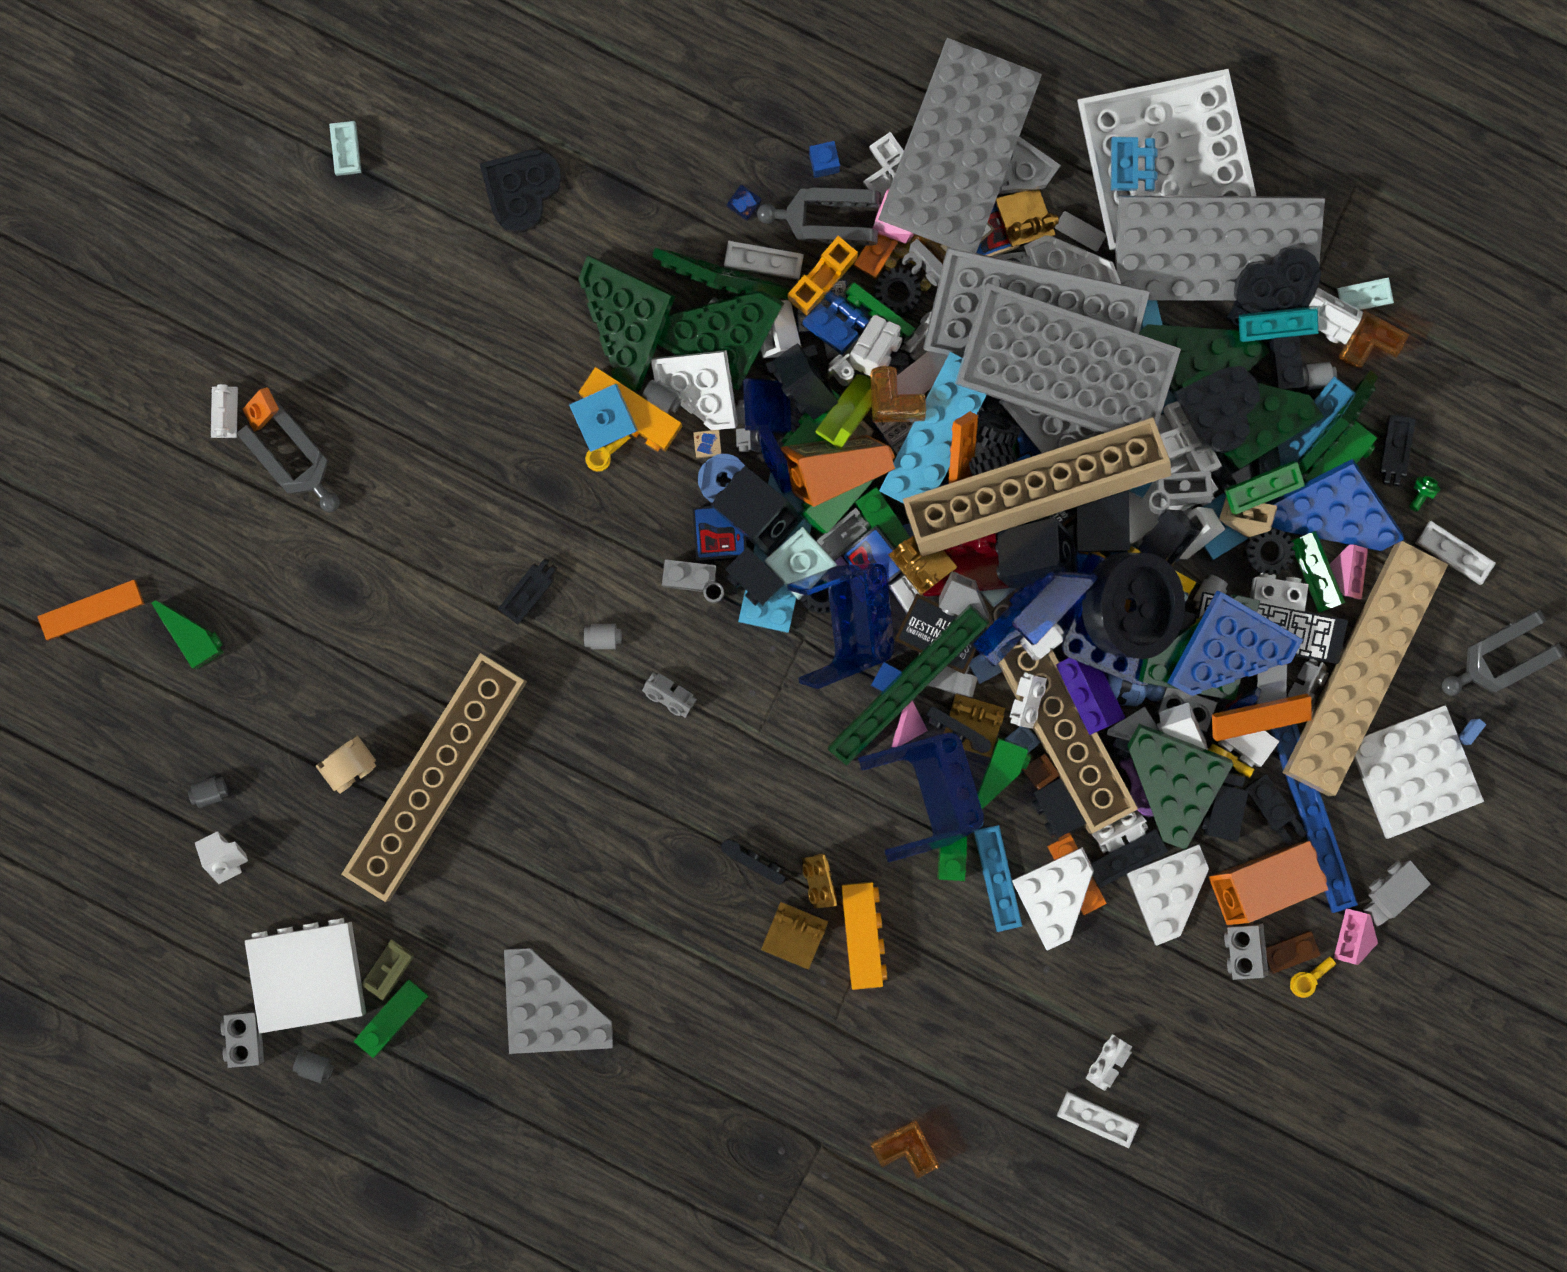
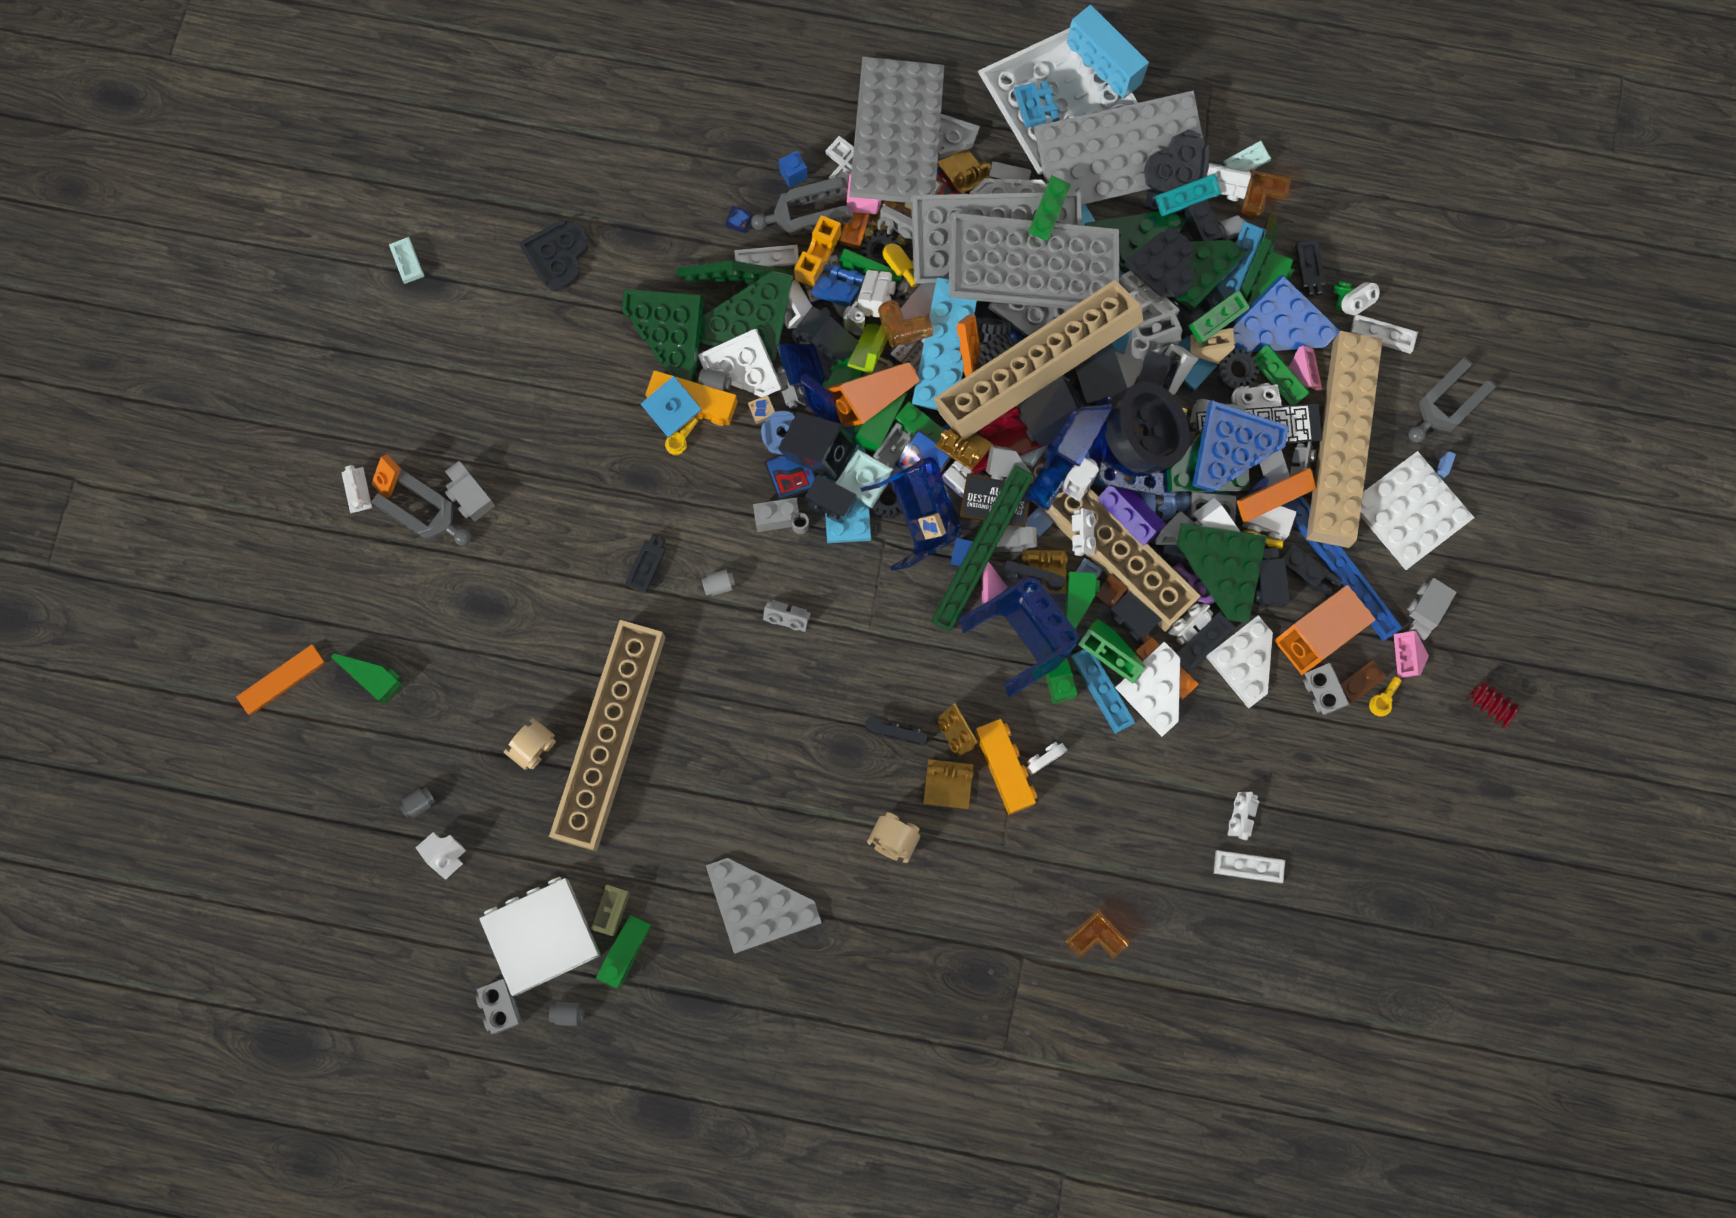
camera: 20 degrees left, 10 degrees down
none -> light grey hinge [445,461,495,522]
none -> tan brick [867,812,920,863]
none -> yellow piece [883,243,918,287]
none -> tan tile [918,513,946,540]
none -> white plate [1026,742,1068,775]
none -> green plate [1027,175,1071,241]
none -> medium azure brick [1067,5,1149,99]
none -> green slope [1078,619,1146,684]
none -> white plate [1342,282,1380,315]
none -> dark red piece [1466,681,1519,729]

